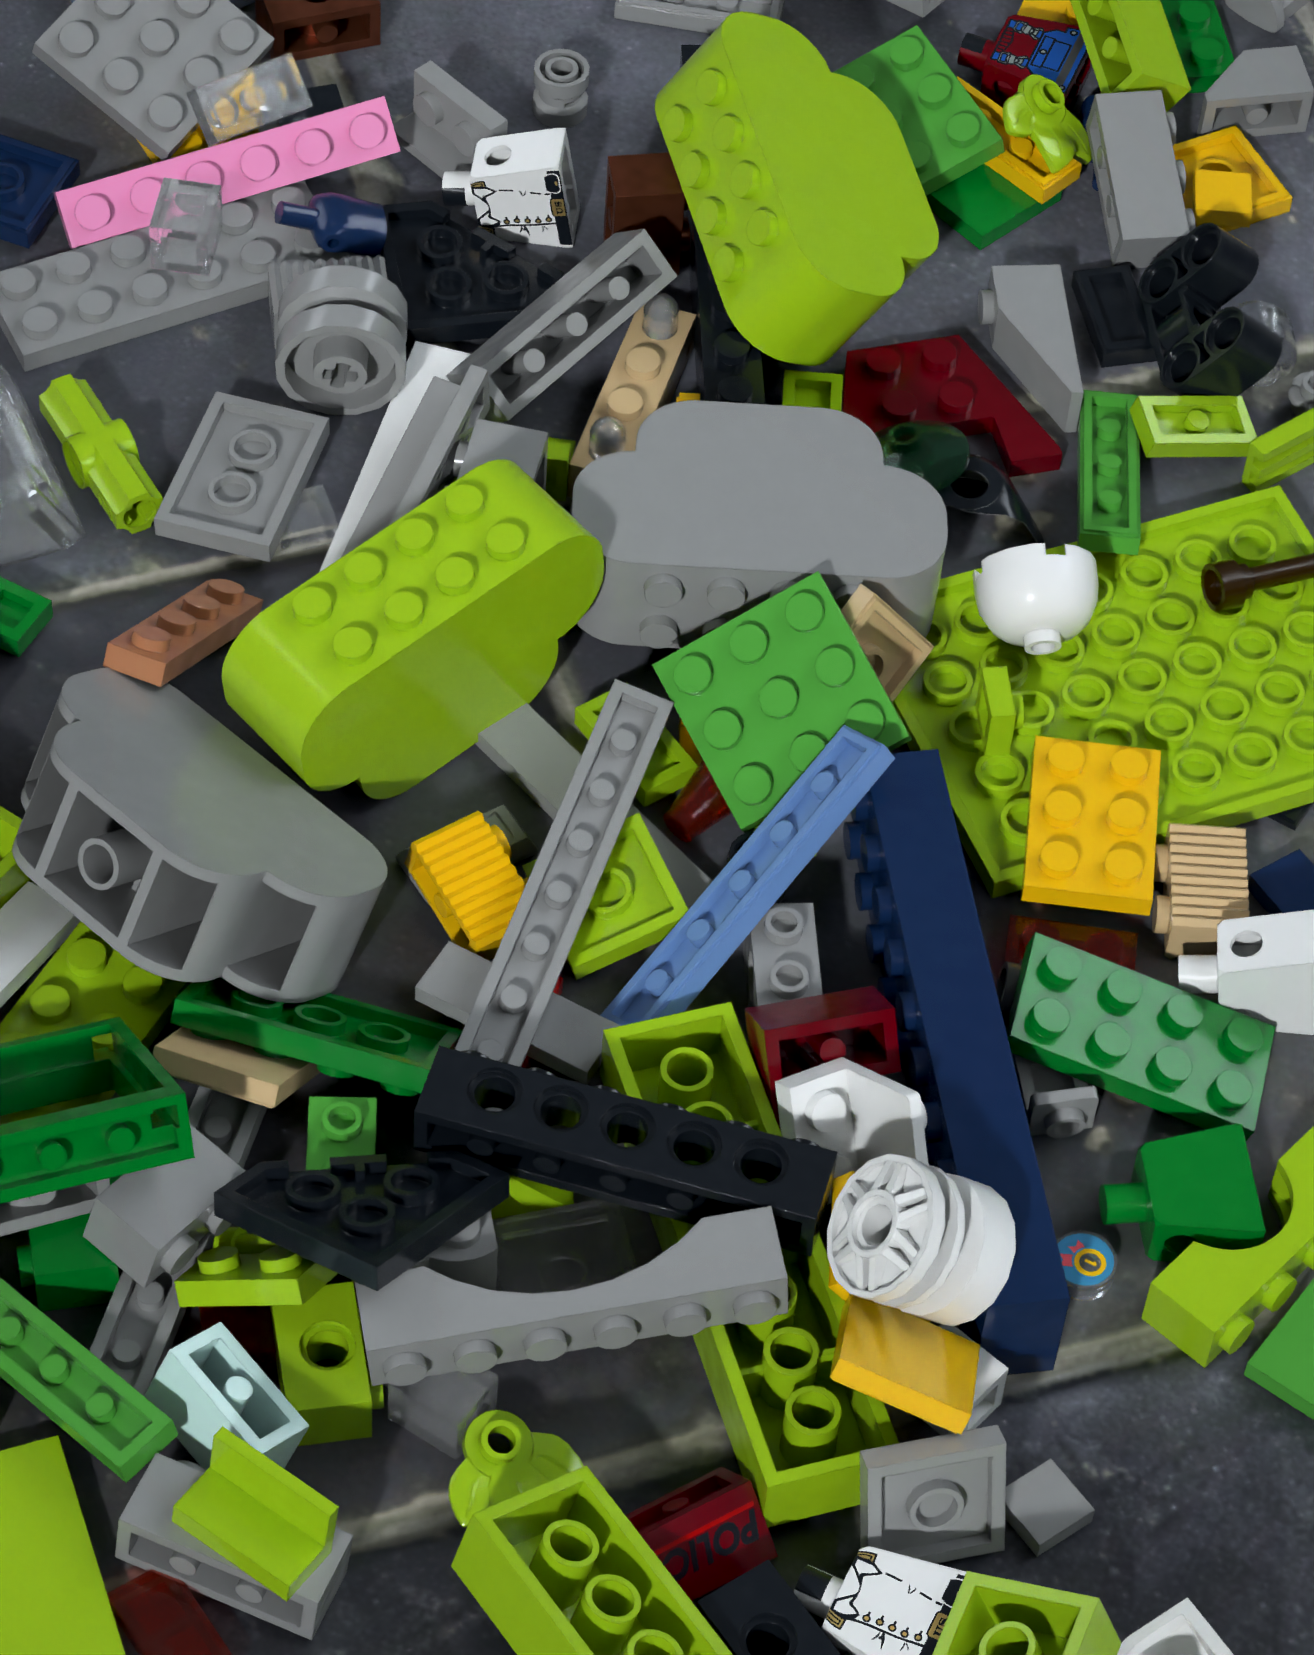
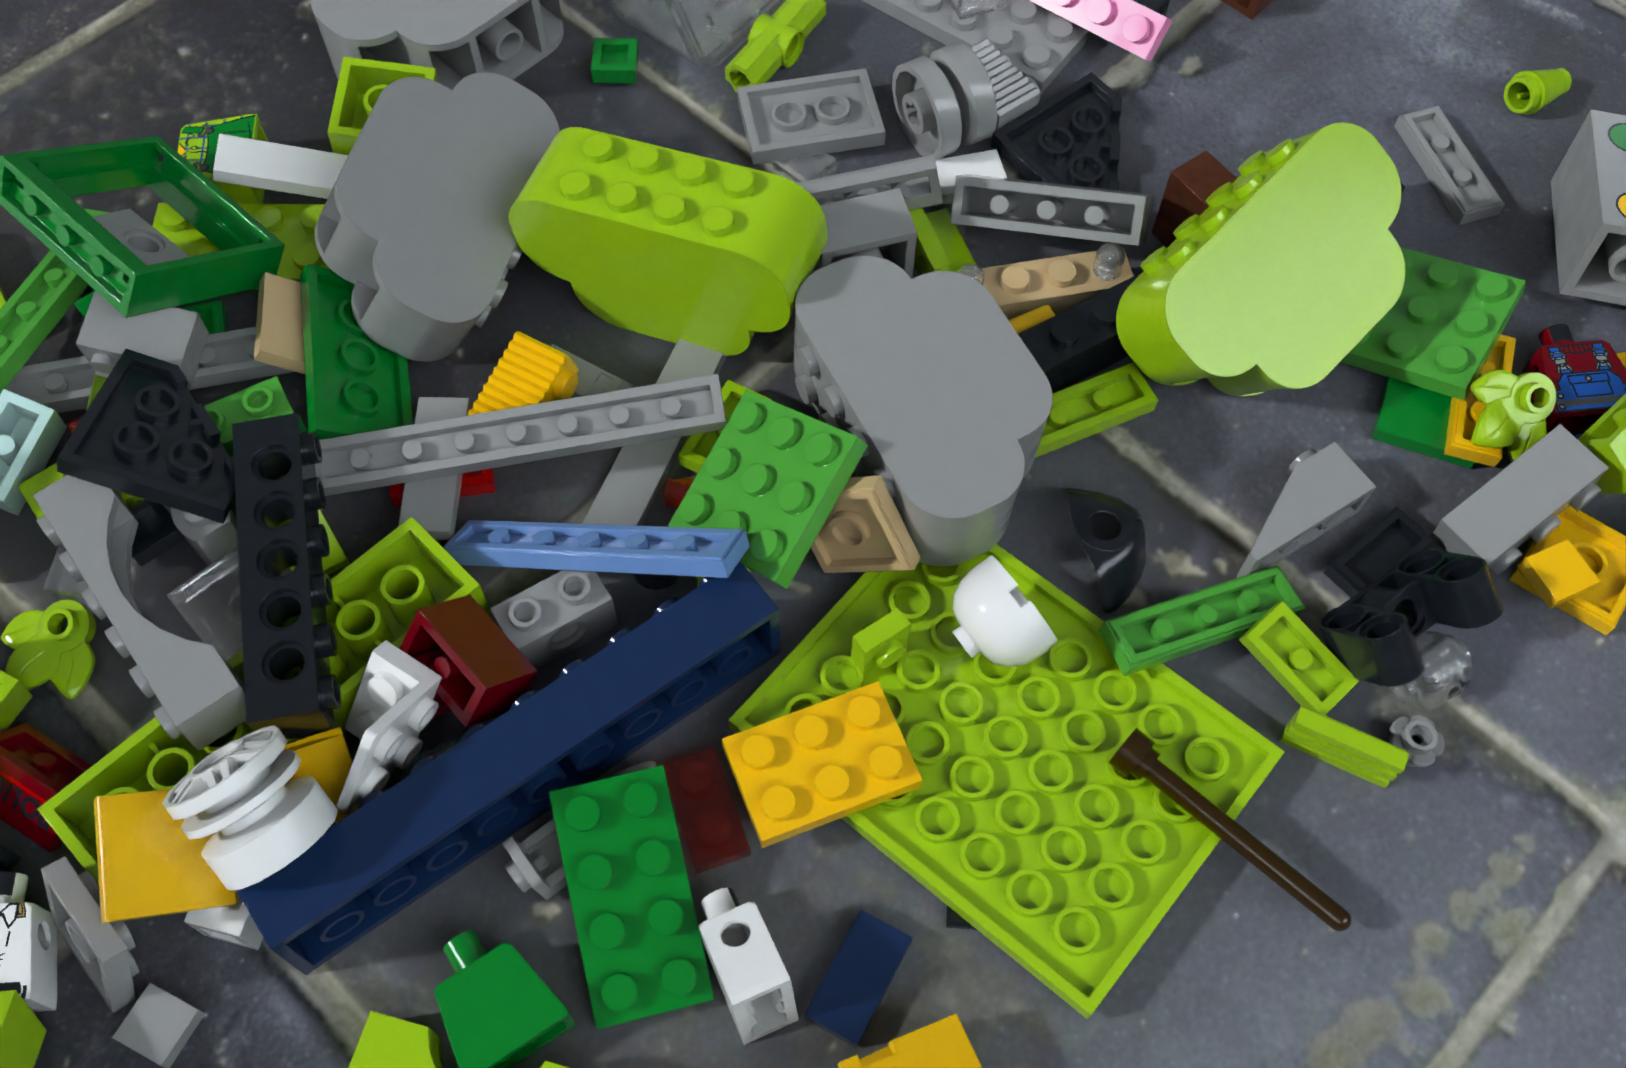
camera: 65 degrees right, 10 degrees up
nougat plate [103,579,263,687] -> none
dark blue piece [275,192,387,257] -> none
light grey bracket [393,60,508,179] -> none
white torso [442,128,580,248] -> none
lime plate [522,813,689,980] -> none
light grey wheel [532,49,590,128] -> none
dark red wing [842,334,1062,477] -> none
clear green dish [875,420,970,491] -> none
tile [1057,1231,1118,1301] -> none
tan brick [1152,823,1250,960] -> none

